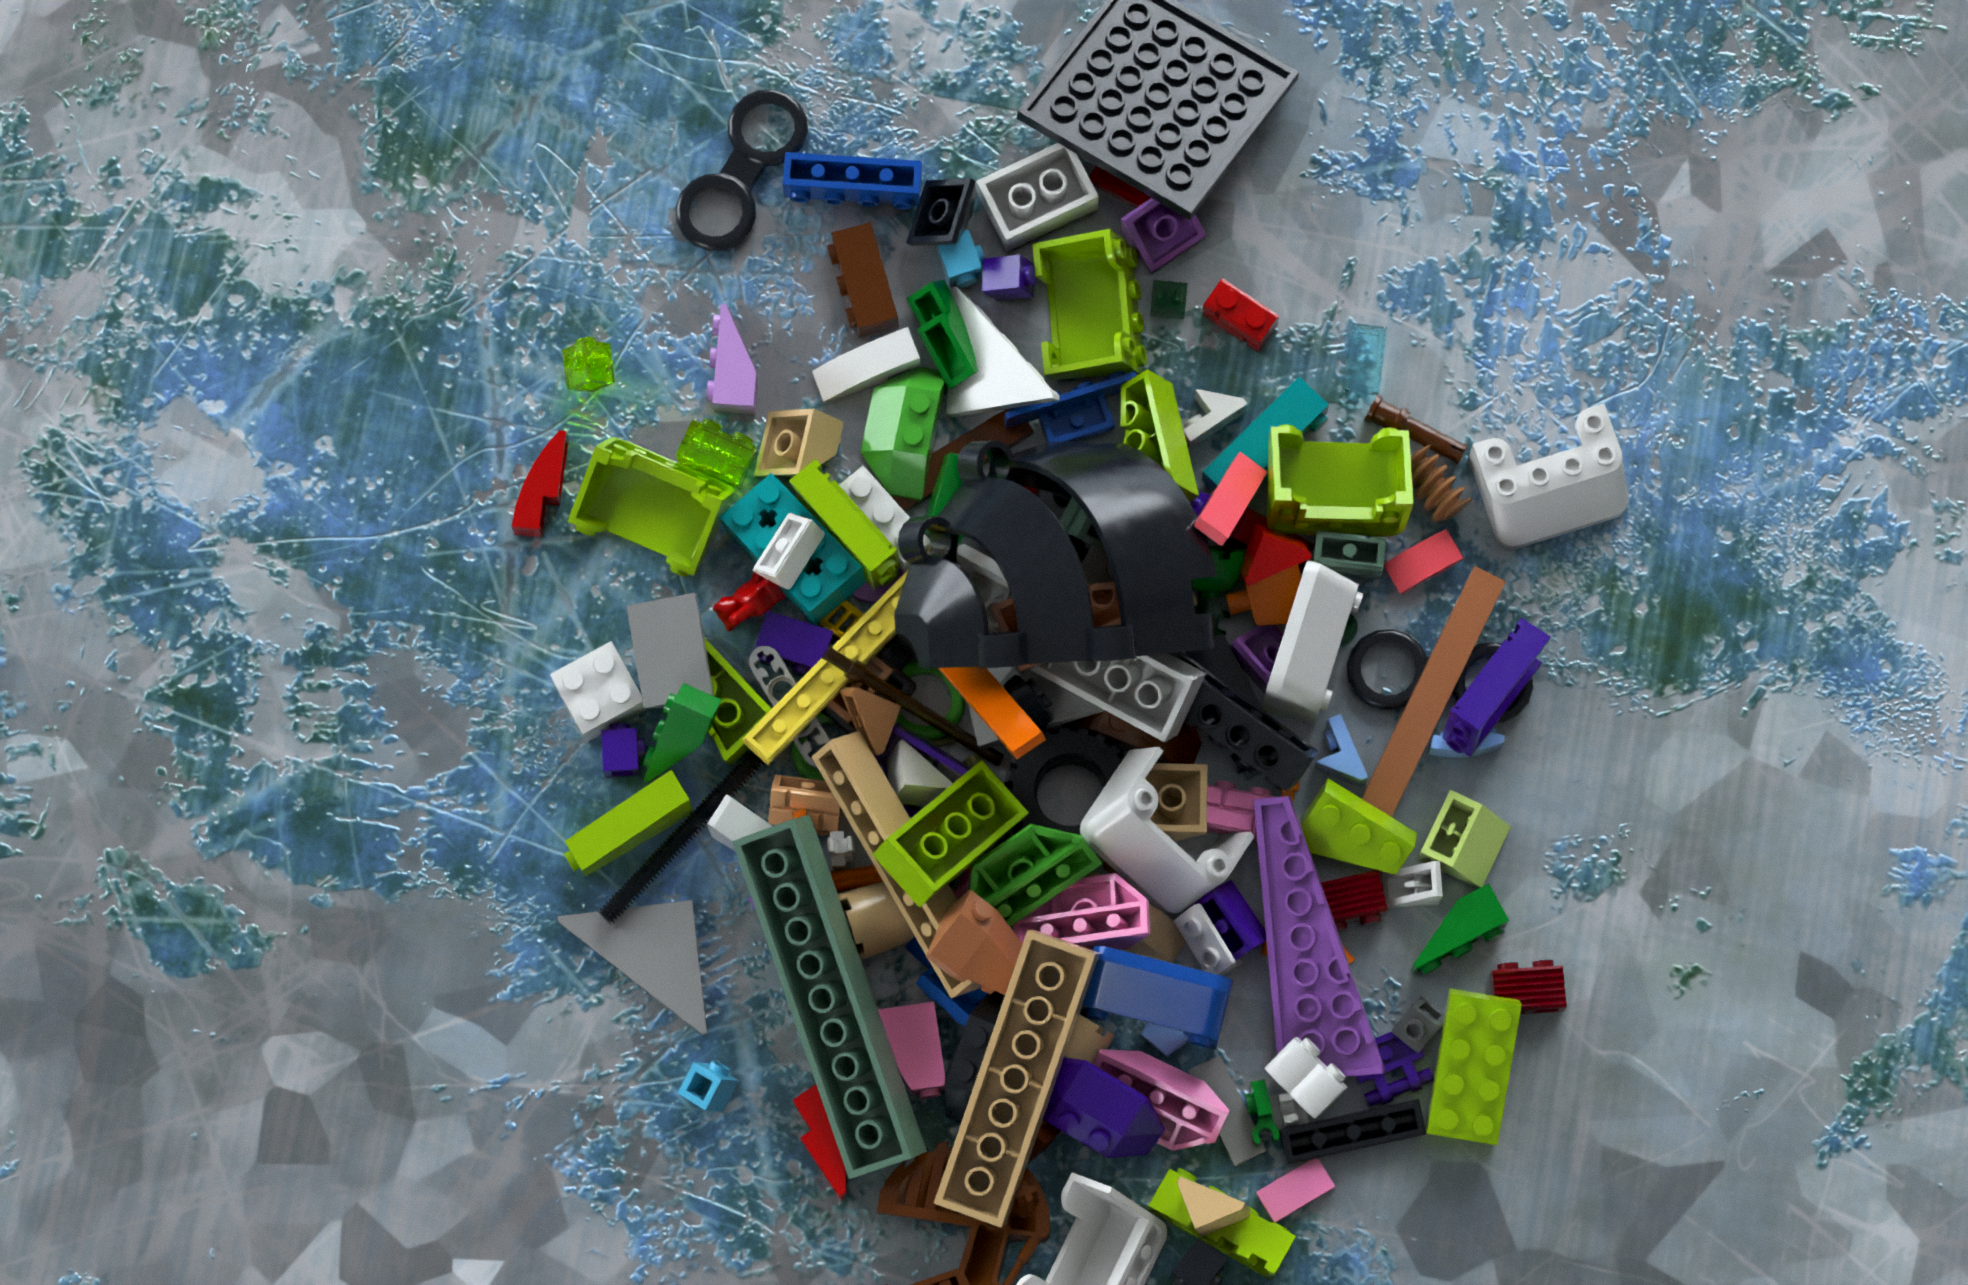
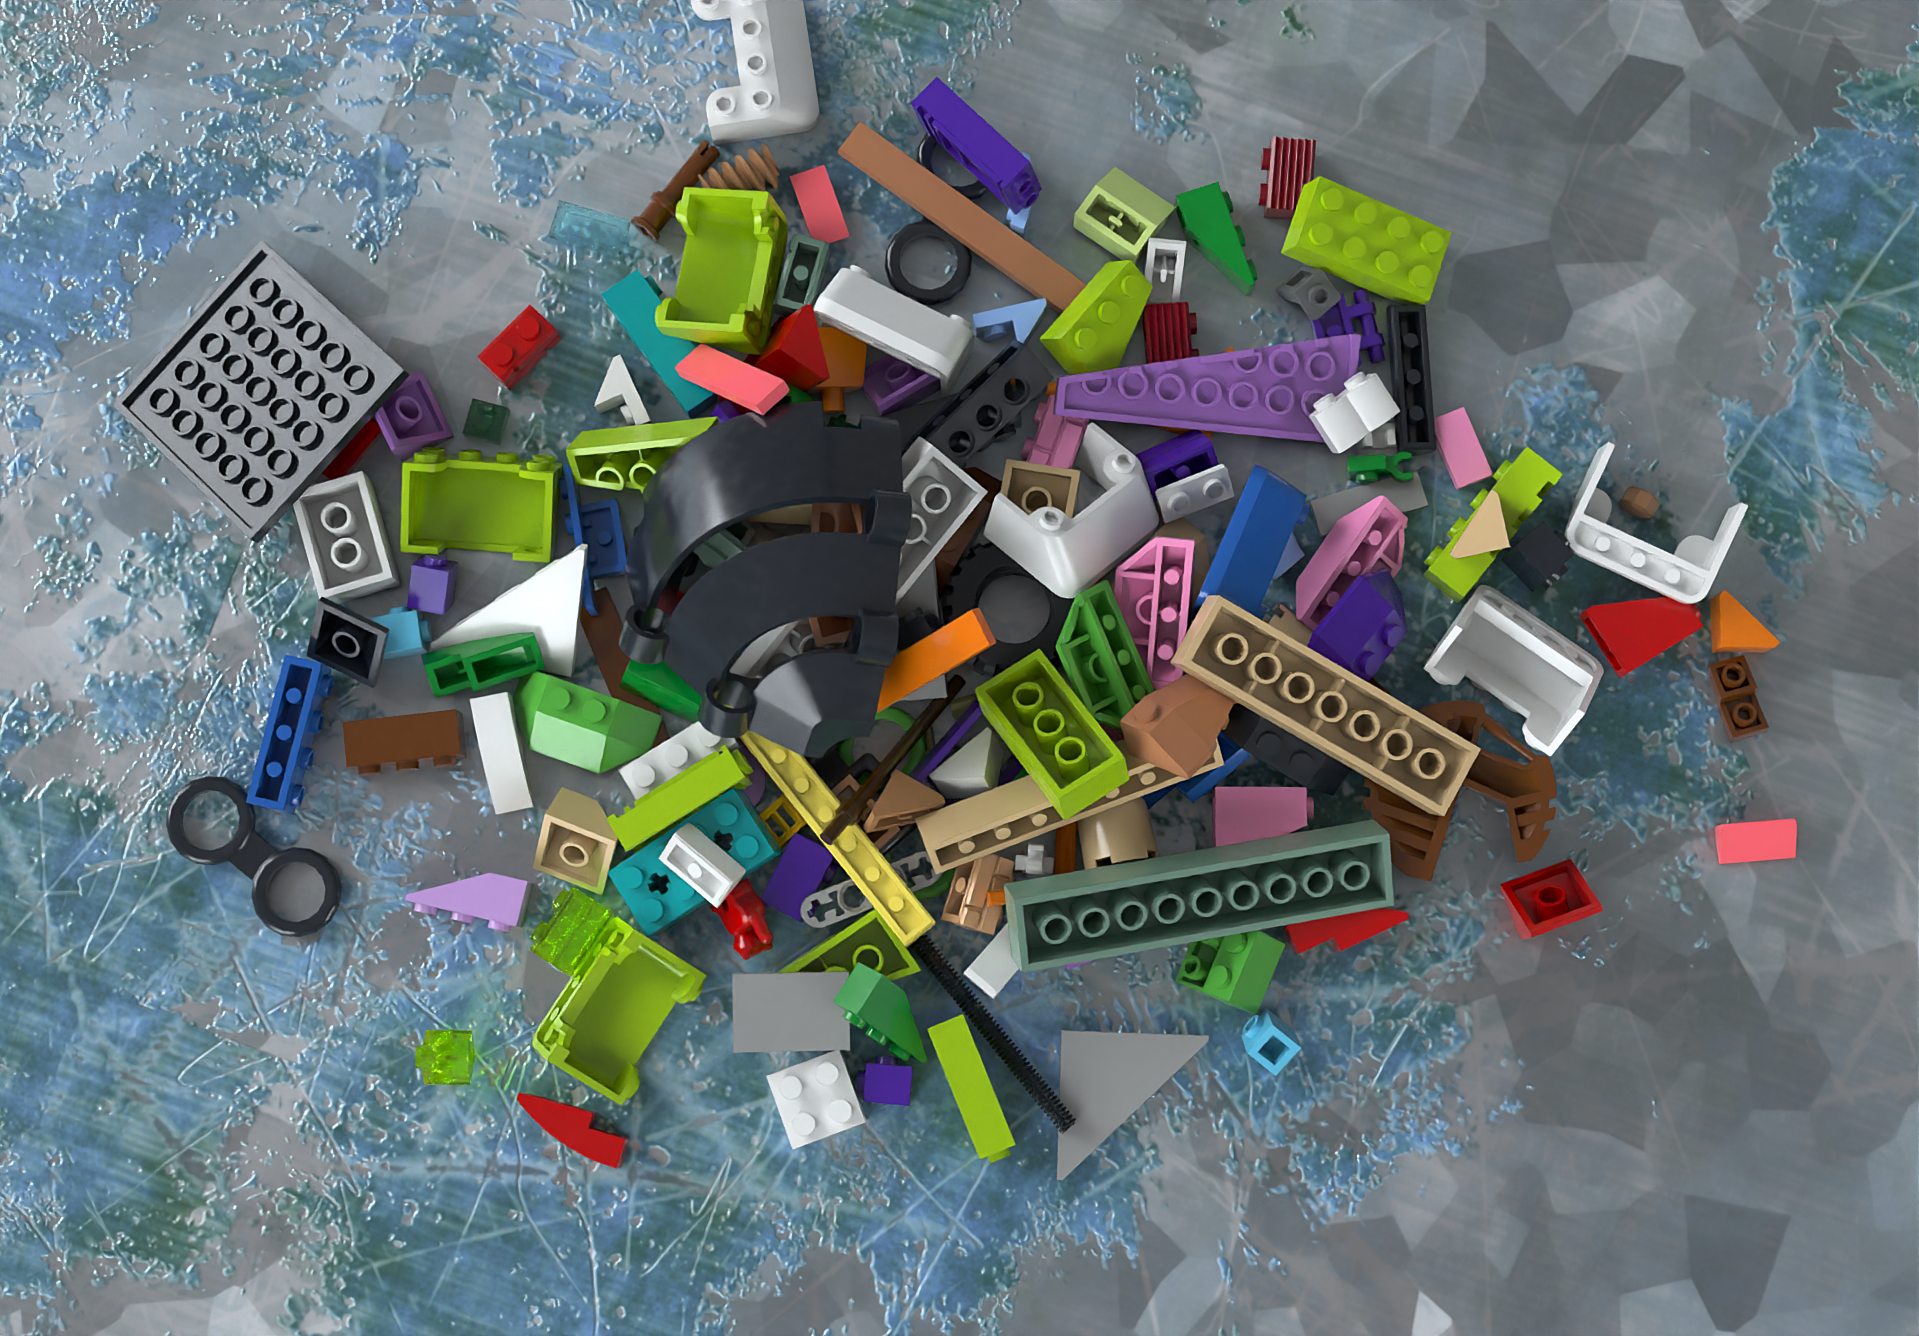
camera: 80 degrees left, 5 degrees up
none -> bright green slope [1175,930,1285,1015]

